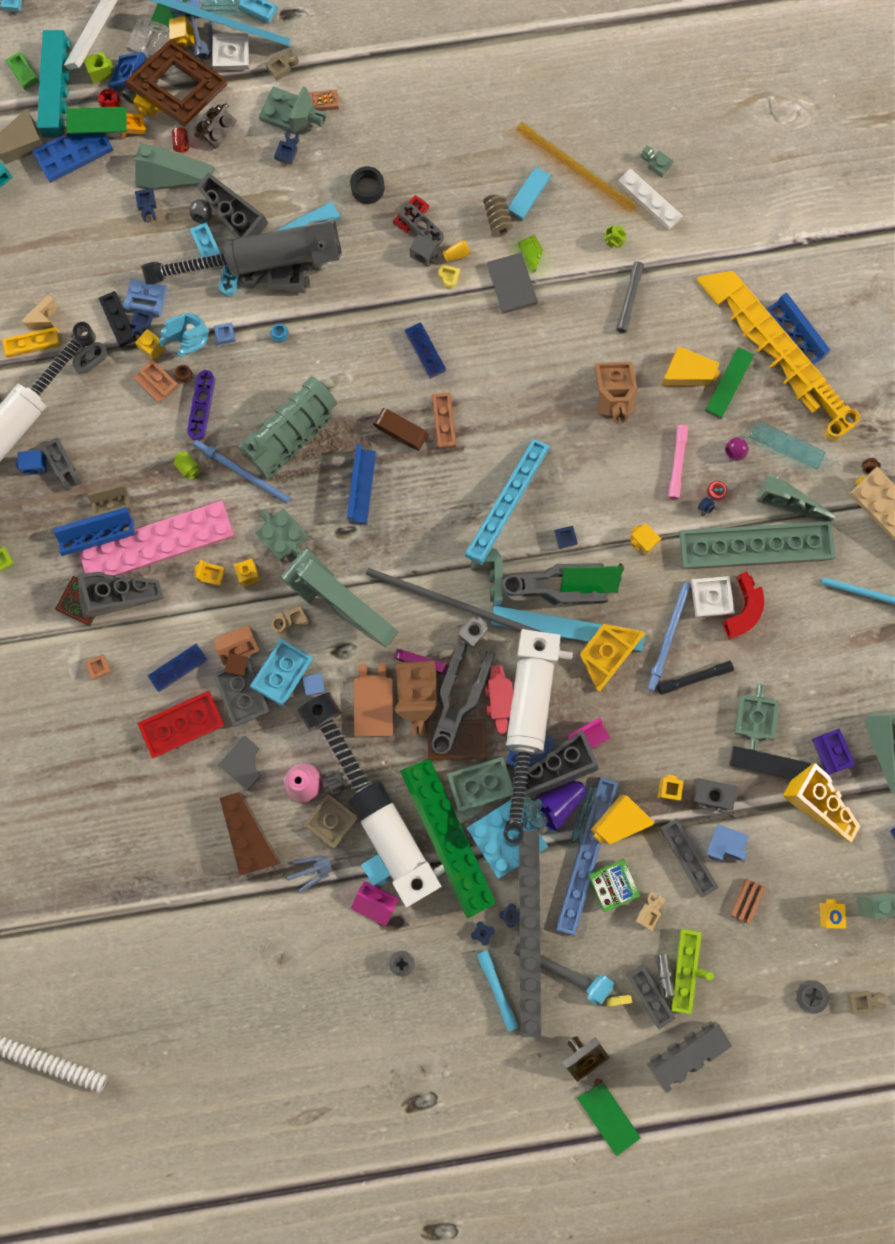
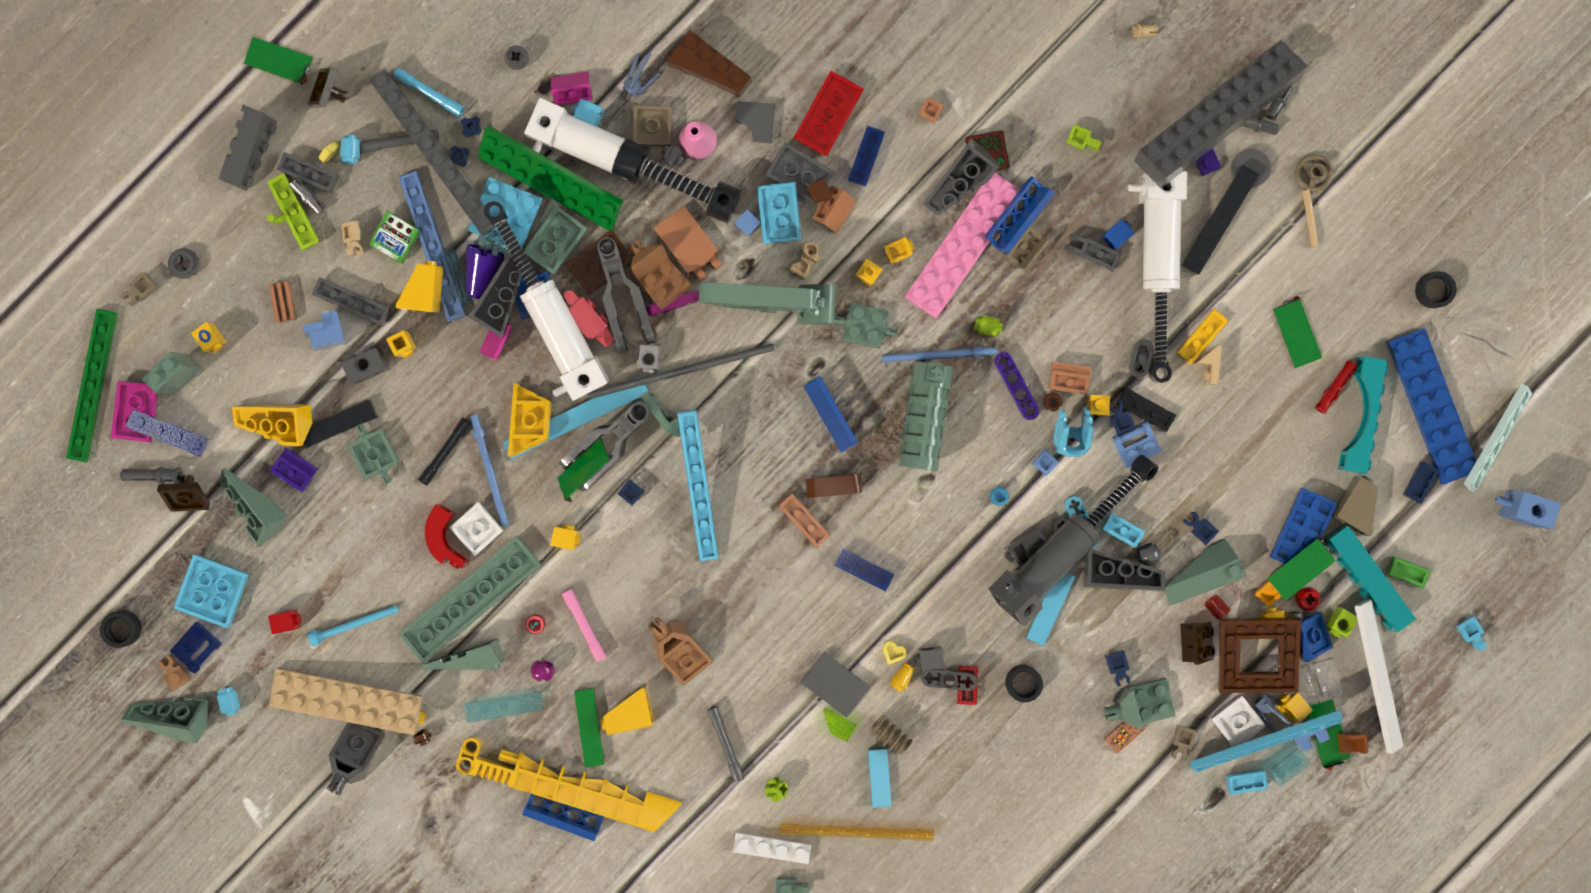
camera: 145 degrees right, 10 degrees up
dark blue plate [698,497,715,517] -> none

